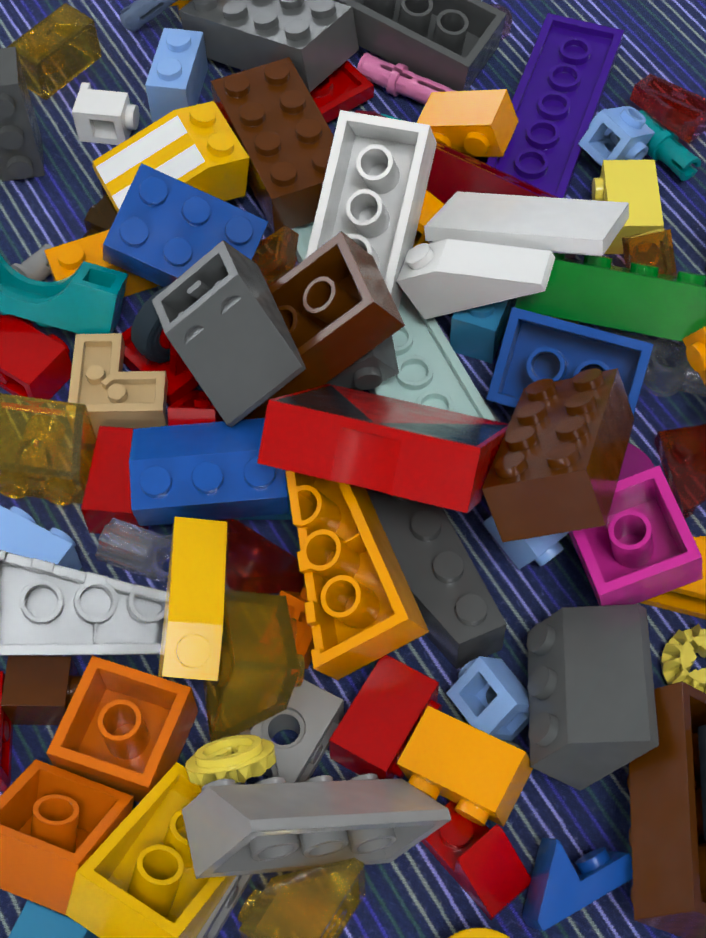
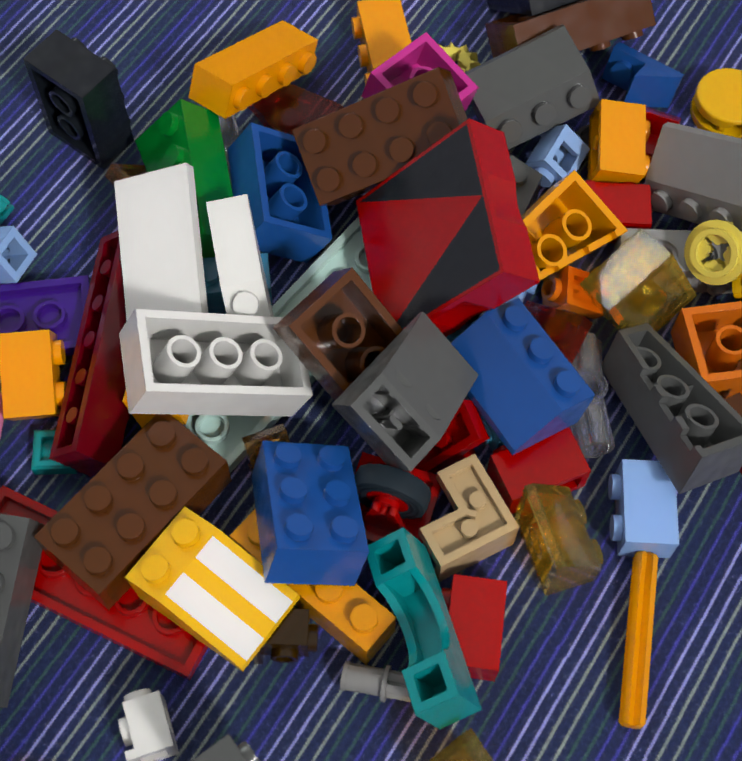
camera: 120 degrees left, 5 degrees up
light blue brick [145,28,208,121] -> none
yellow slope [158,516,227,681] -> none
light yellow brick [592,160,664,254] -> none

